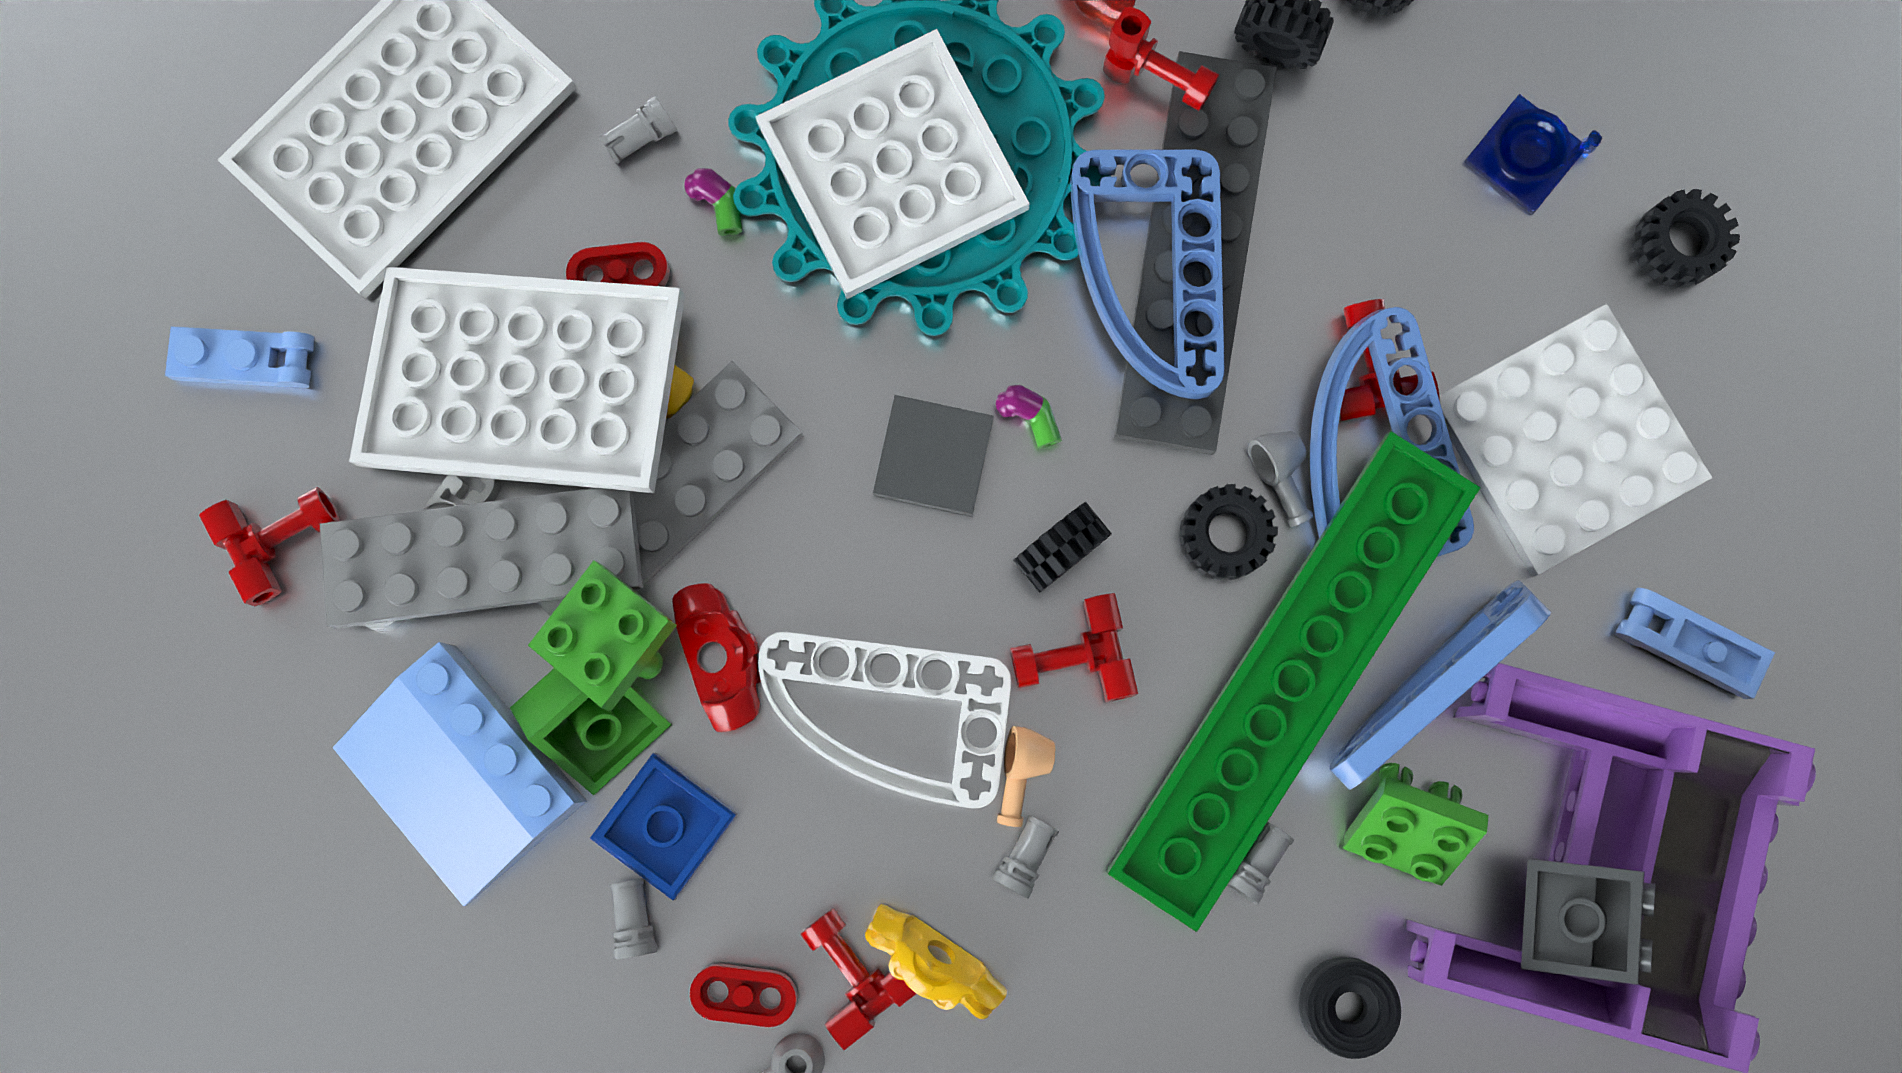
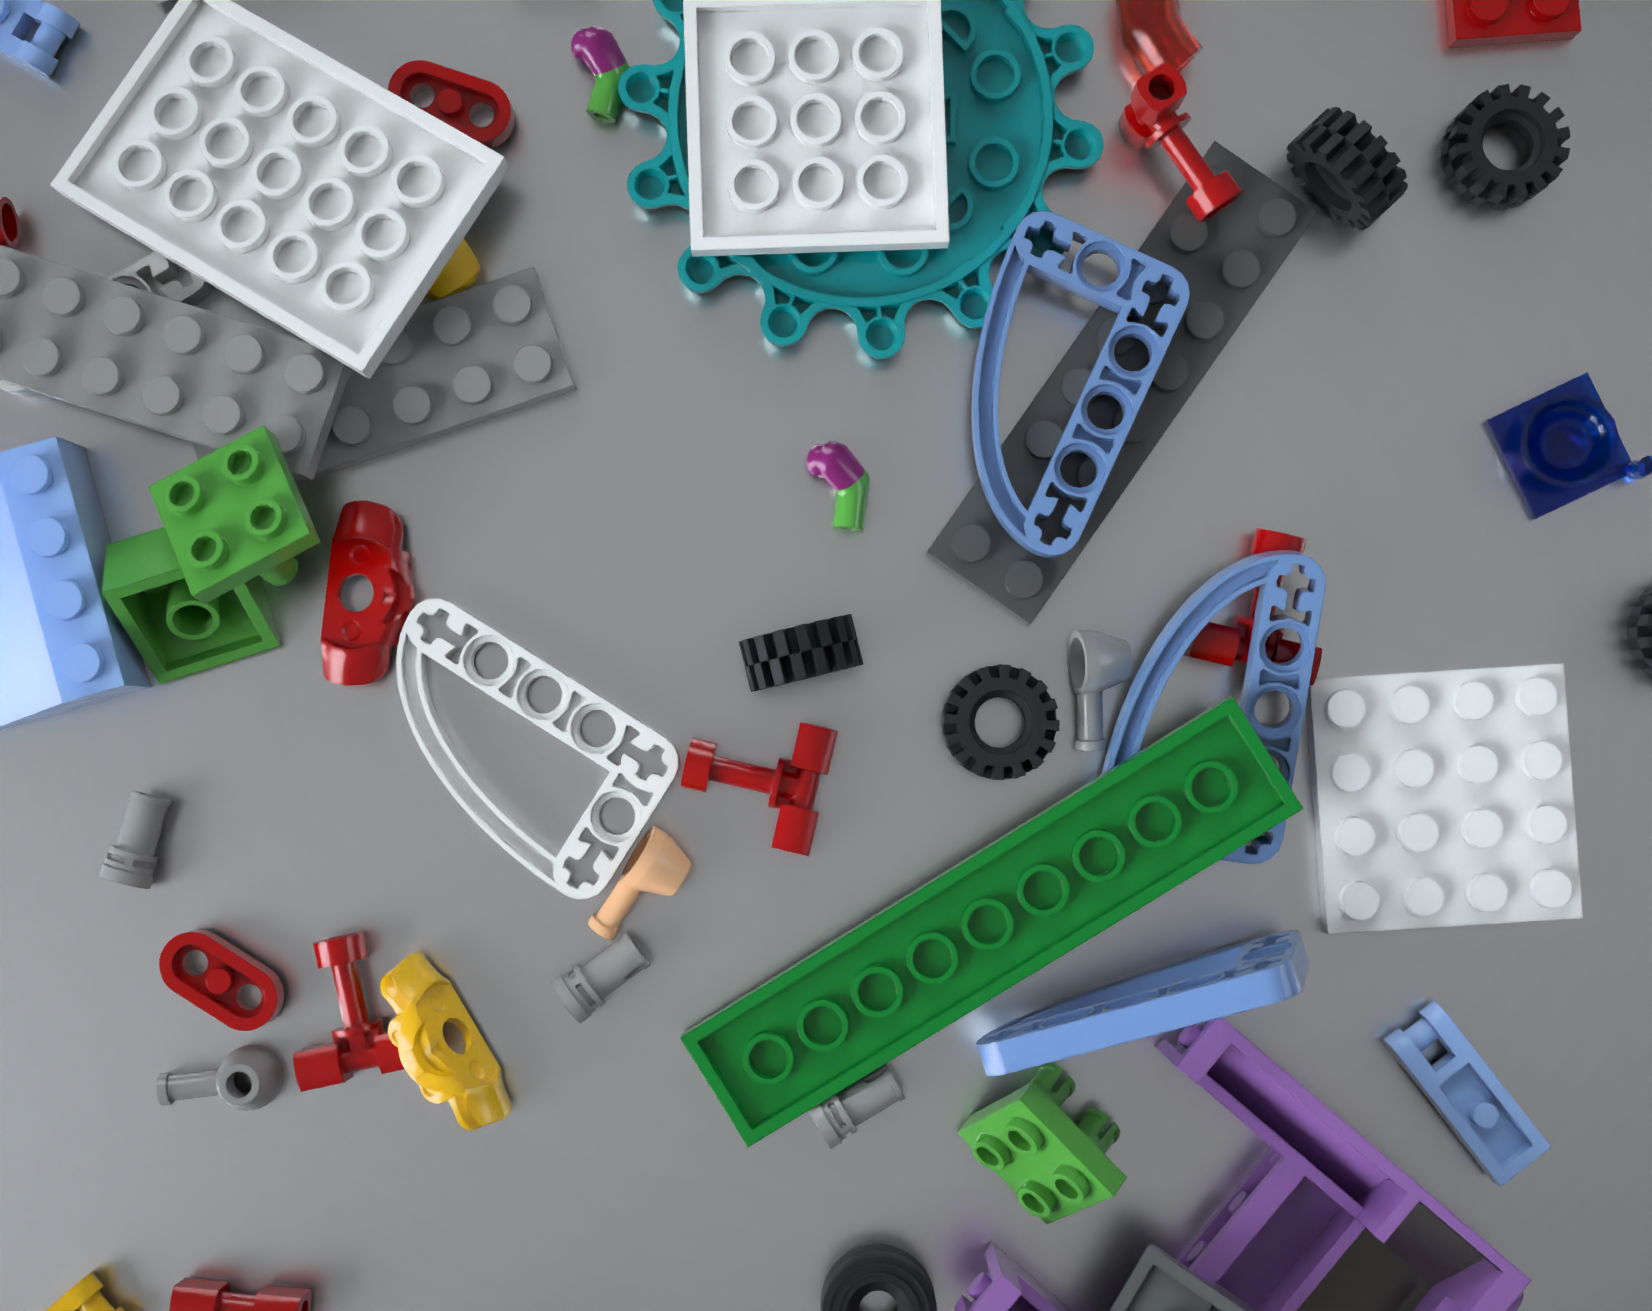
camera: 30 degrees right, 5 degrees up
blue tile [590,753,738,901] -> none
dark grey tile [873,395,994,516] -> none

